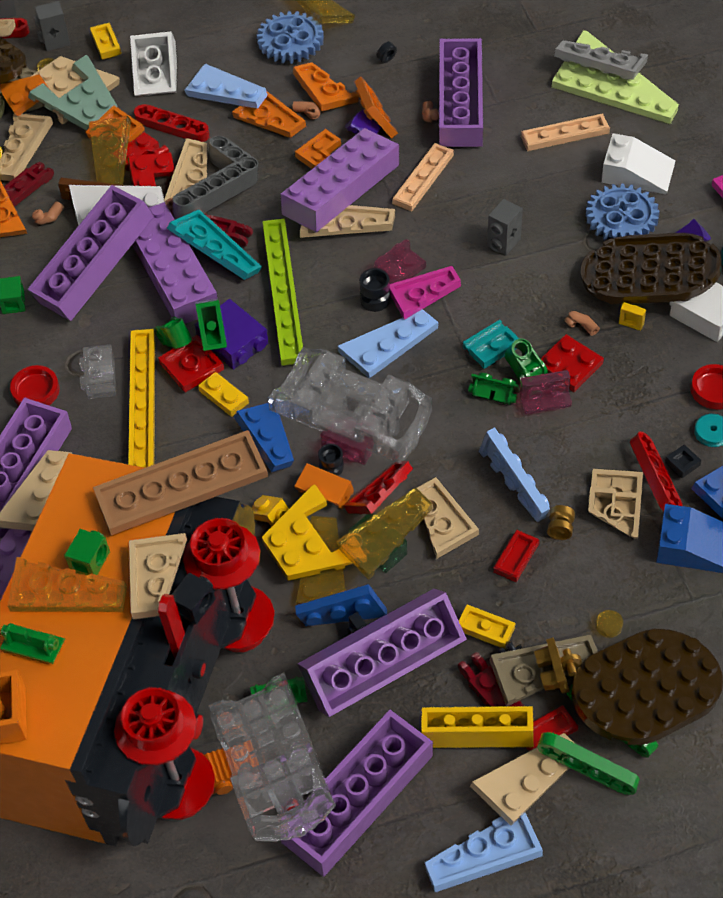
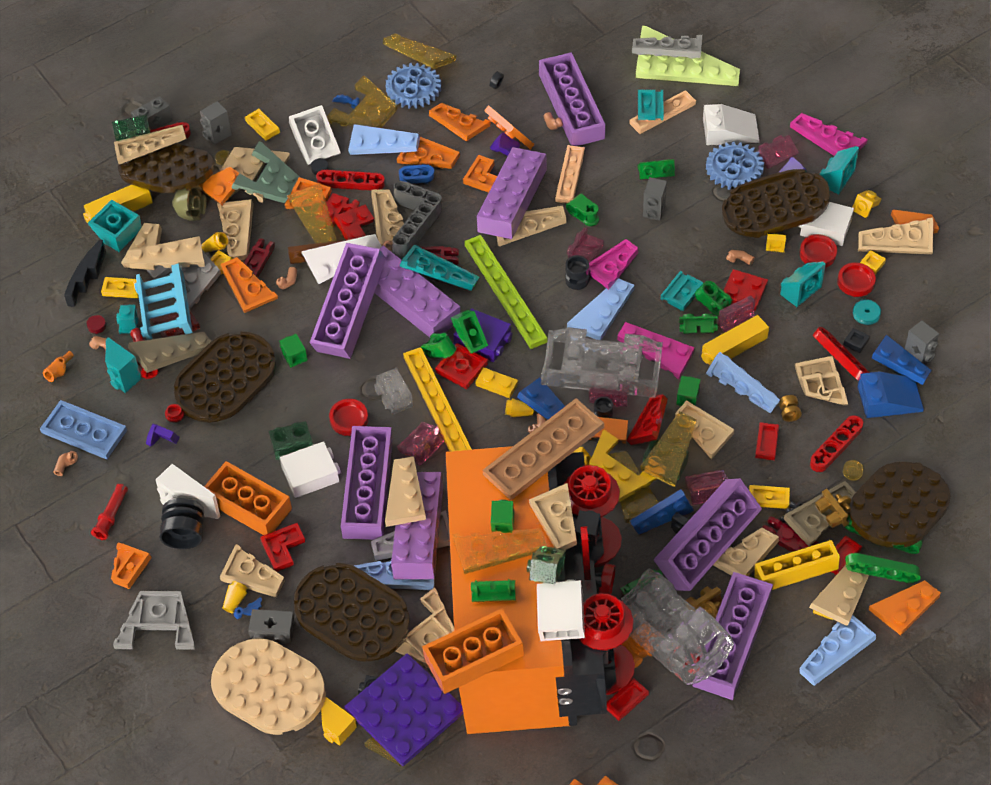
camera: 20 degrees left, 0 degrees up
nougat arm [293,101,320,119] -> none
none -> black tile [311,158,329,175]
none -> clear yellow wing [326,76,397,128]
none -> blue piece [333,94,360,109]
none -> clear pink bracket [397,422,444,465]
none -> blue plate [399,165,434,184]
none -> yellow cone [505,398,534,417]
none -> clear green brick [527,546,566,585]
none -> white brick [537,580,585,641]
none -> green piece [566,194,599,226]
none -> red piece [598,564,616,595]
none -> red tile [607,678,649,721]
none -> dark pink wing [617,322,694,379]
none -> teal plate [638,90,664,120]
none -> green hinge [638,159,675,179]
none -> green brick [676,376,701,406]
none -> clear pink bracket [685,470,728,505]
none -> pearl gold hips [685,586,722,623]
none -> yellow brick [701,315,769,365]
none -> tan wing [713,528,779,576]
none -> clear pink bracket [757,135,799,169]
none -> teal slope [780,262,826,307]
none -> red piece [799,235,837,268]
none -> red beam [810,415,863,472]
none -> orange wing [869,580,941,635]

